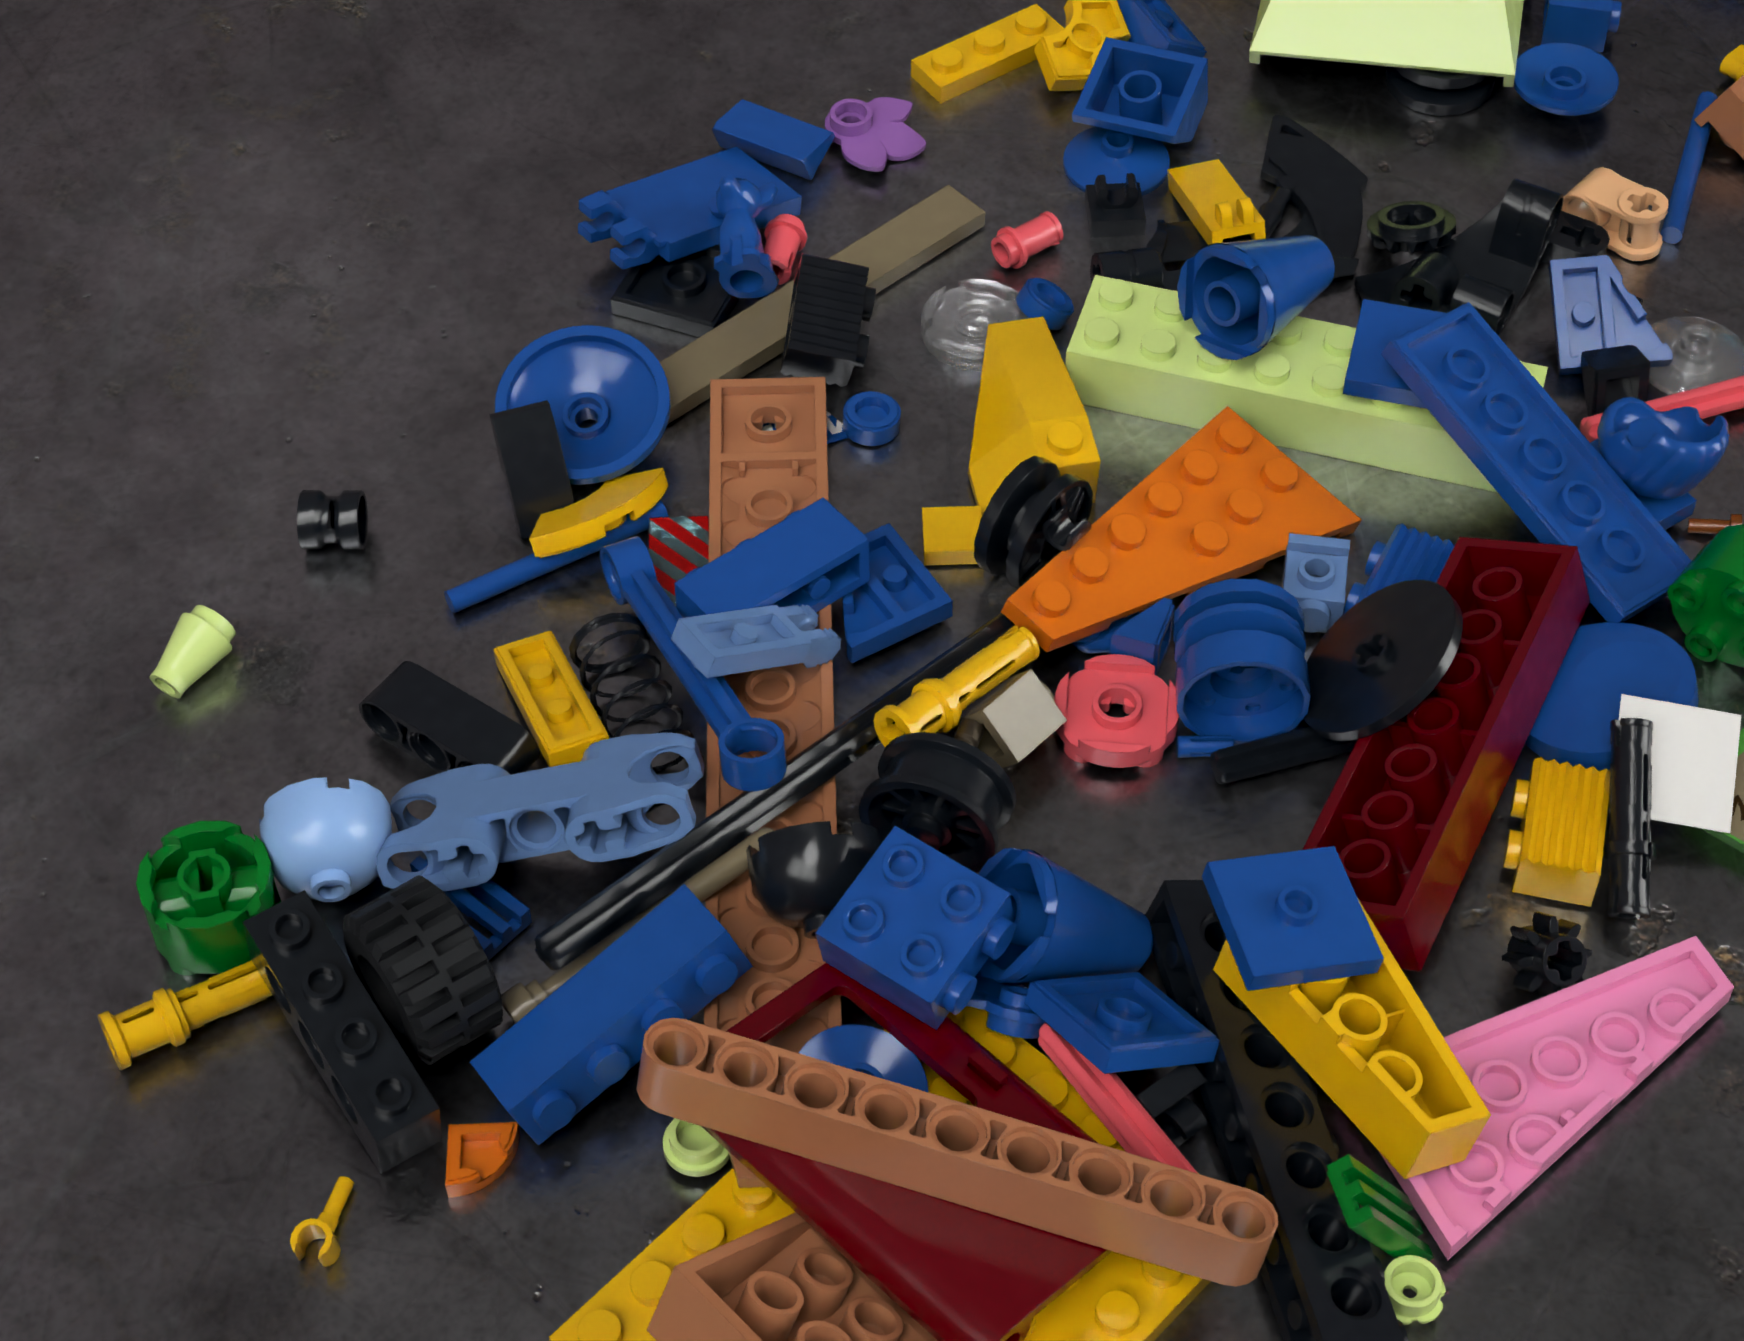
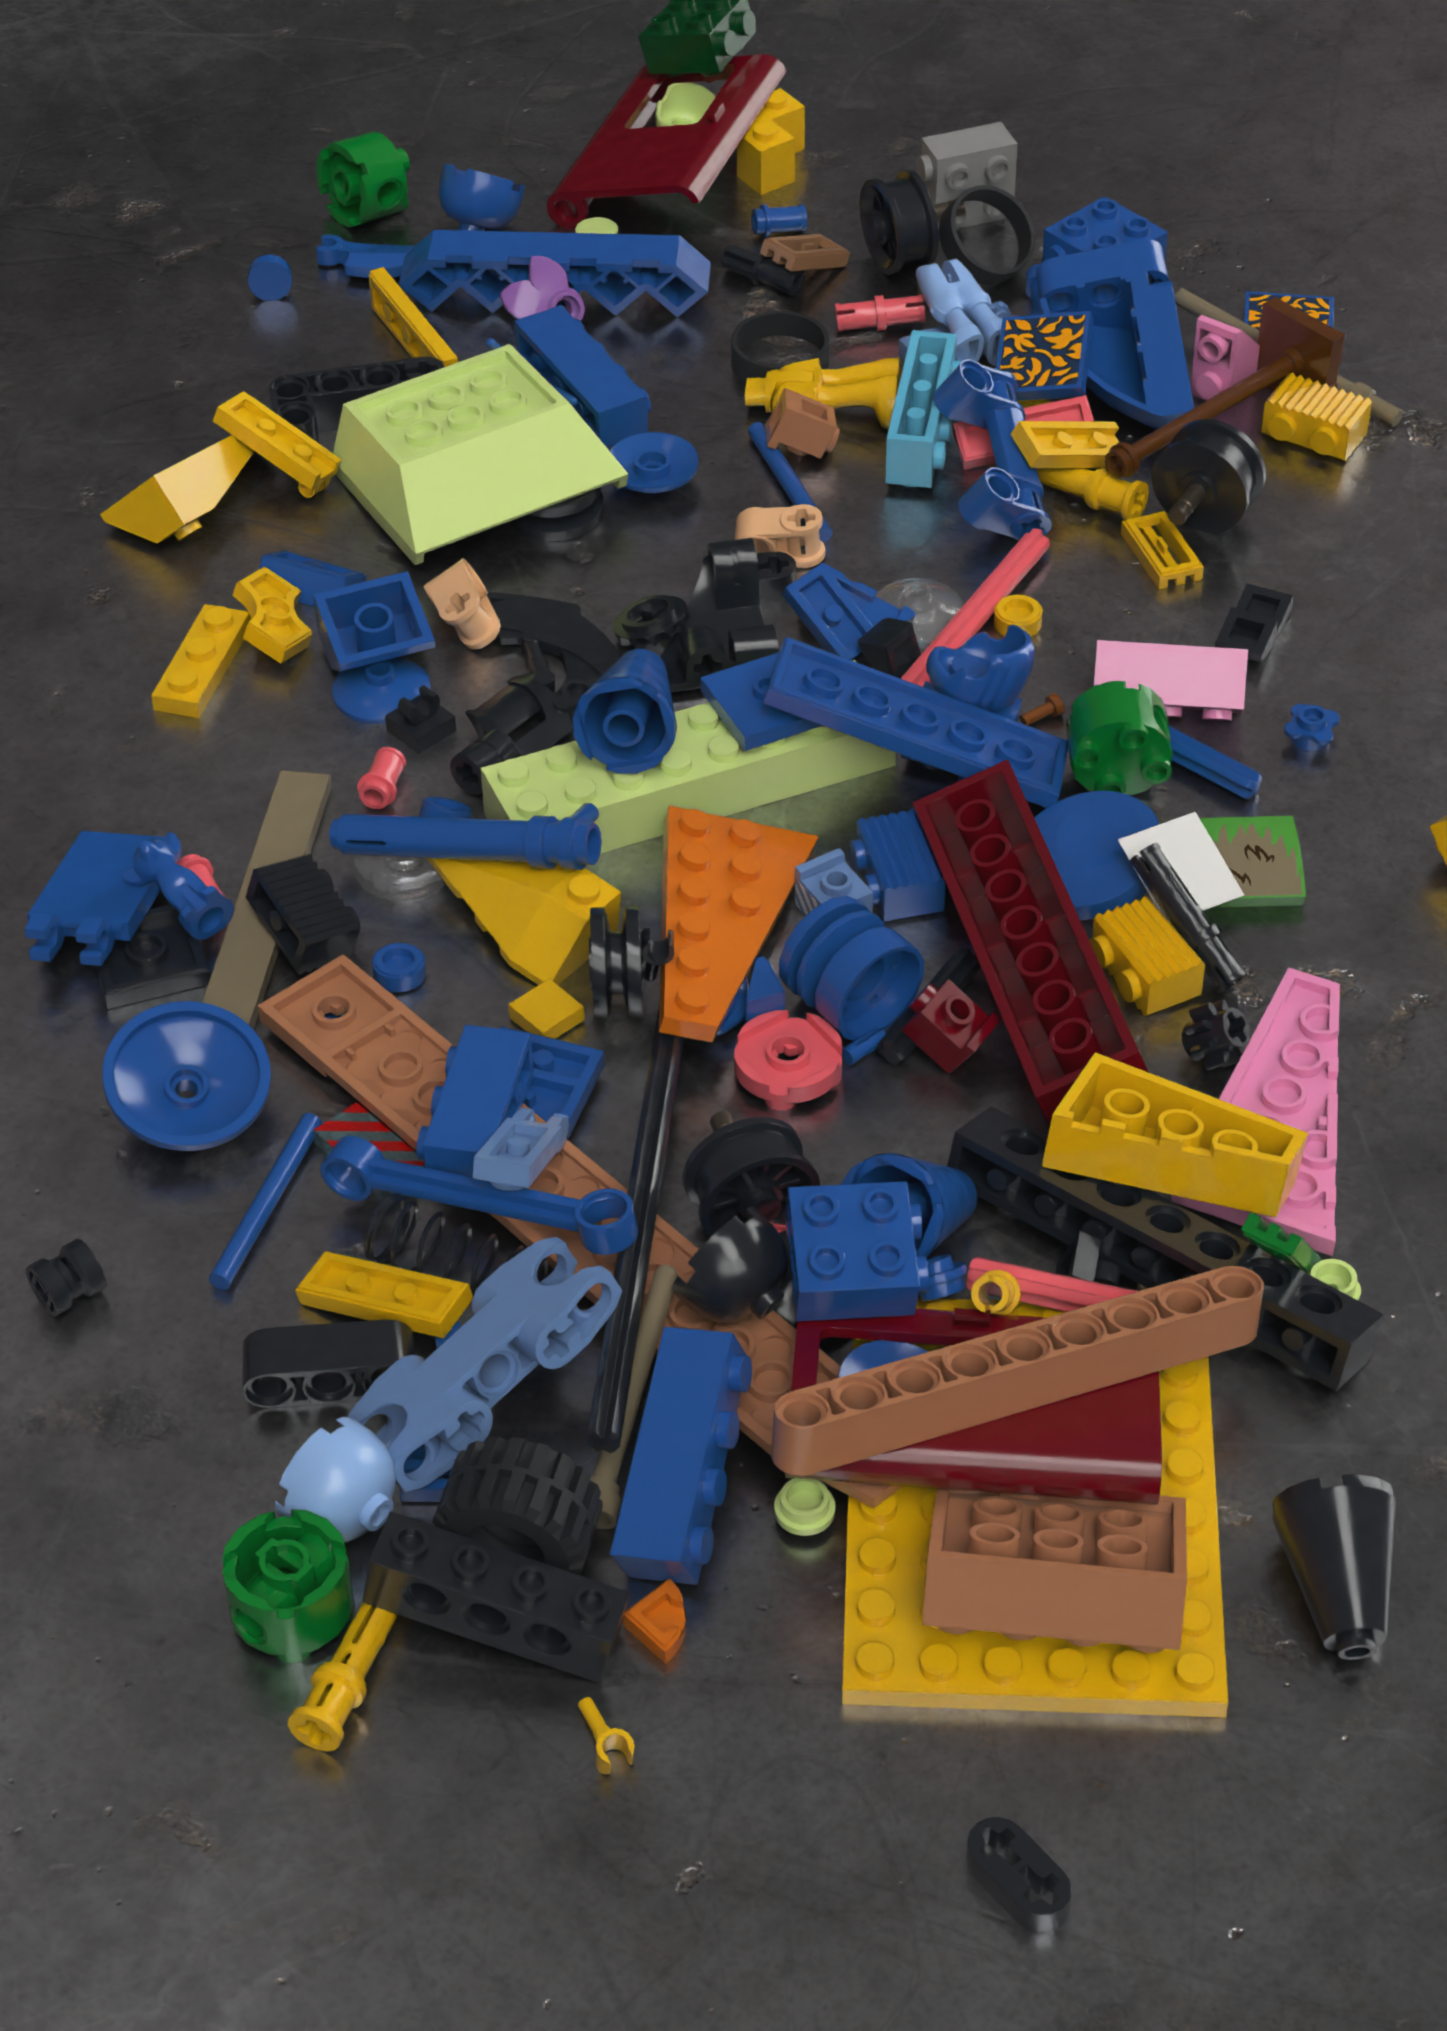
camera: 40 degrees left, 5 degrees down
yellowish green cone [149,605,236,699] -> none
black slope [489,400,574,539] -> none
yellow tile [529,467,669,558] -> none
blue slope [712,99,835,180] -> none
medium lavender plate [825,97,926,172] -> none
yellow pin [873,625,1040,747] -> none
brick [953,669,1067,768] -> none
blue tile [1024,972,1220,1074] -> none
yellow hinge [1167,159,1266,245] -> none
blue plate [1201,846,1384,991] -> none
black piece [1303,580,1463,741] -> none
none -> blue cylinder [329,803,602,870]
none -> light nougat piece [424,558,501,650]
none -> dark red brick [901,979,1002,1074]
none -> yellow pin [971,1270,1021,1315]

